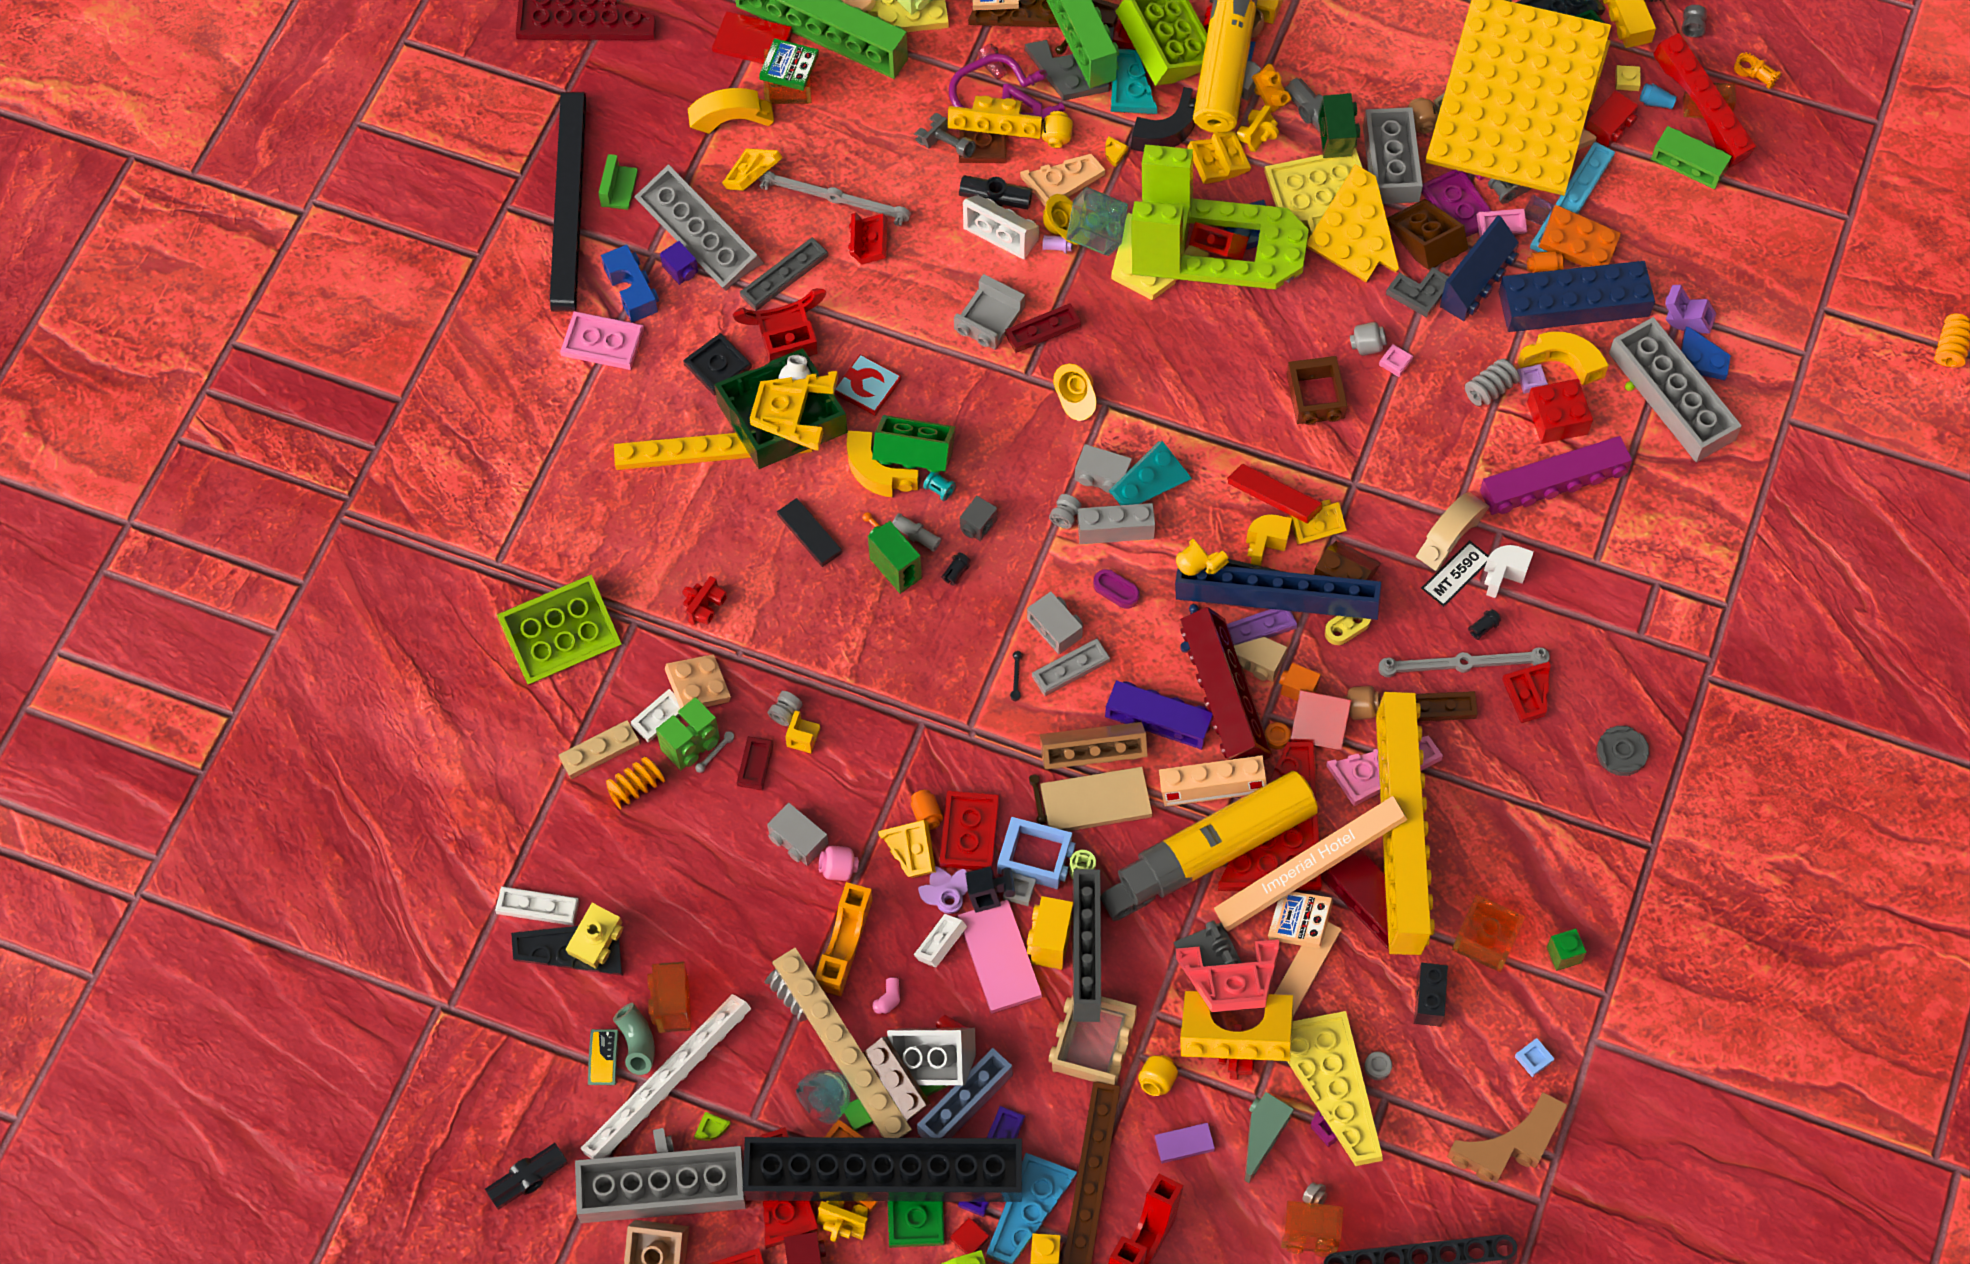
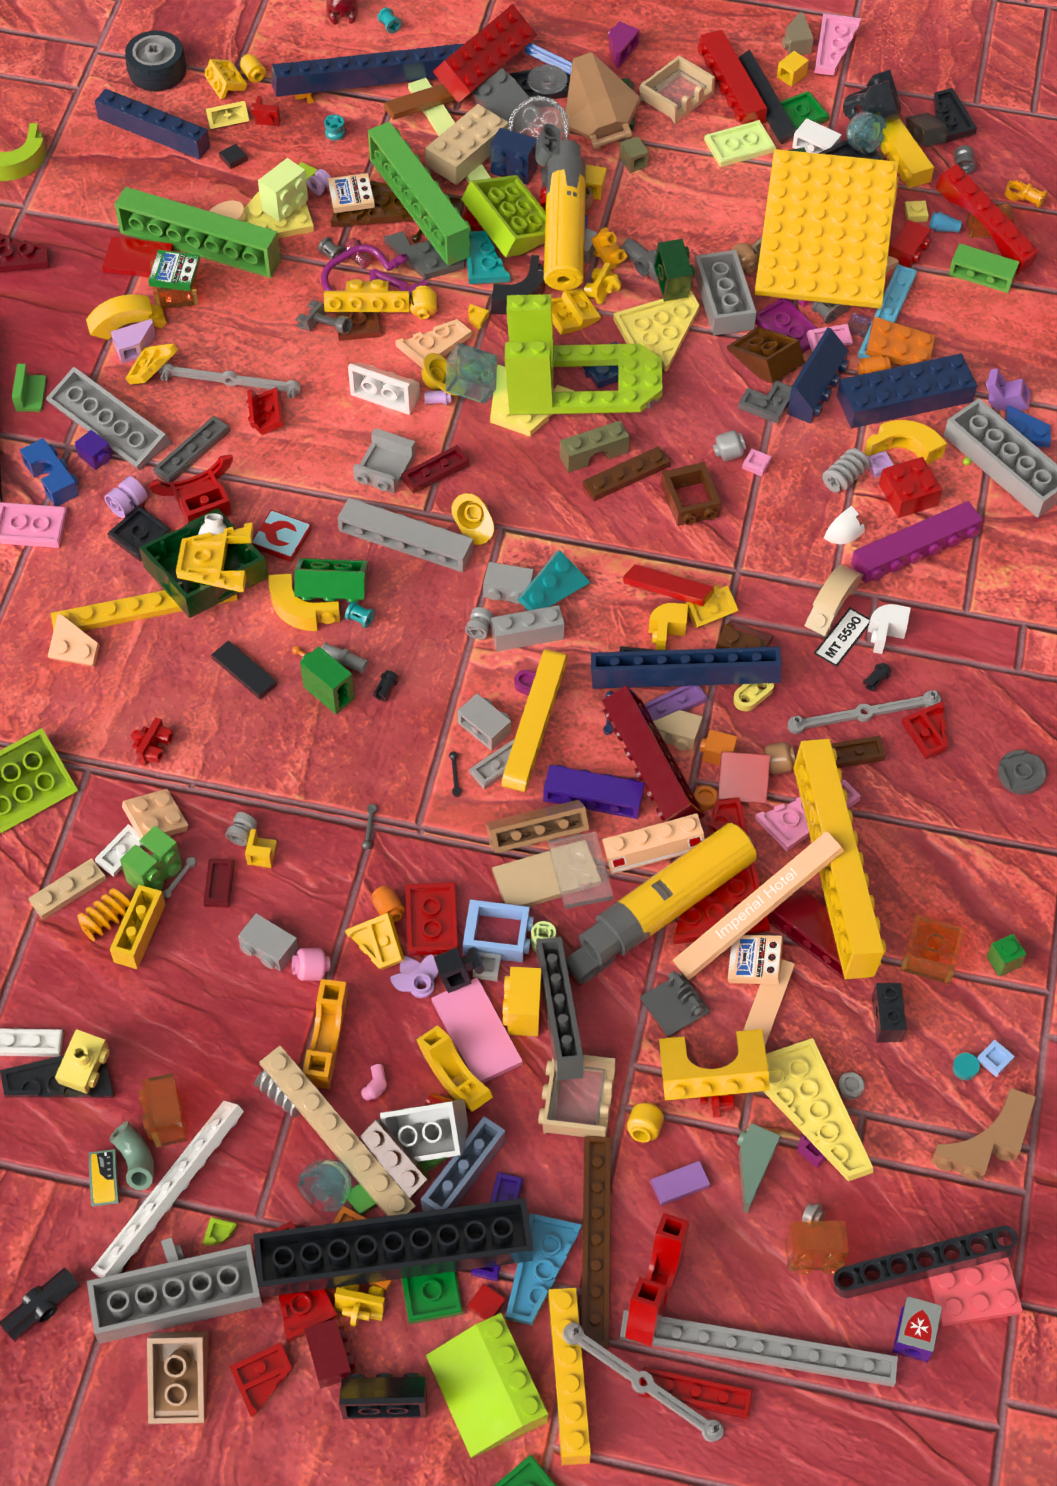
camera: 10 degrees left, 5 degrees down
white plate [914,914,967,967] -> none
black piece [959,175,1033,210] -> none
dark grey brick [960,496,997,541] -> none
dark brown hinge [1029,774,1047,824] -> none
yellow piece [1176,539,1229,576] -> none
coral wing [1176,939,1279,1012] -> none
red brick [1189,222,1249,260] -> none
yellow wing [1307,164,1399,282] -> none
none -> light nougat wing [48,614,100,667]
none -> lavender wheel [104,476,148,518]
none -> yellow brick [110,885,166,969]
none -> lavender slope [111,319,156,364]
none -> flat silver bush [318,237,345,260]
none -> light grey brick [337,498,473,572]
none -> dark grey hinge [362,804,377,850]
none -> yellow arch [416,1025,493,1112]
none -> yellow beam [502,649,568,792]
none -> clear tile [548,832,613,909]
none -> olive arch [559,420,630,473]
none -> reddish brown plate [583,446,670,501]
none -> white brick [824,506,865,544]
none -> teal tile [952,1053,980,1080]

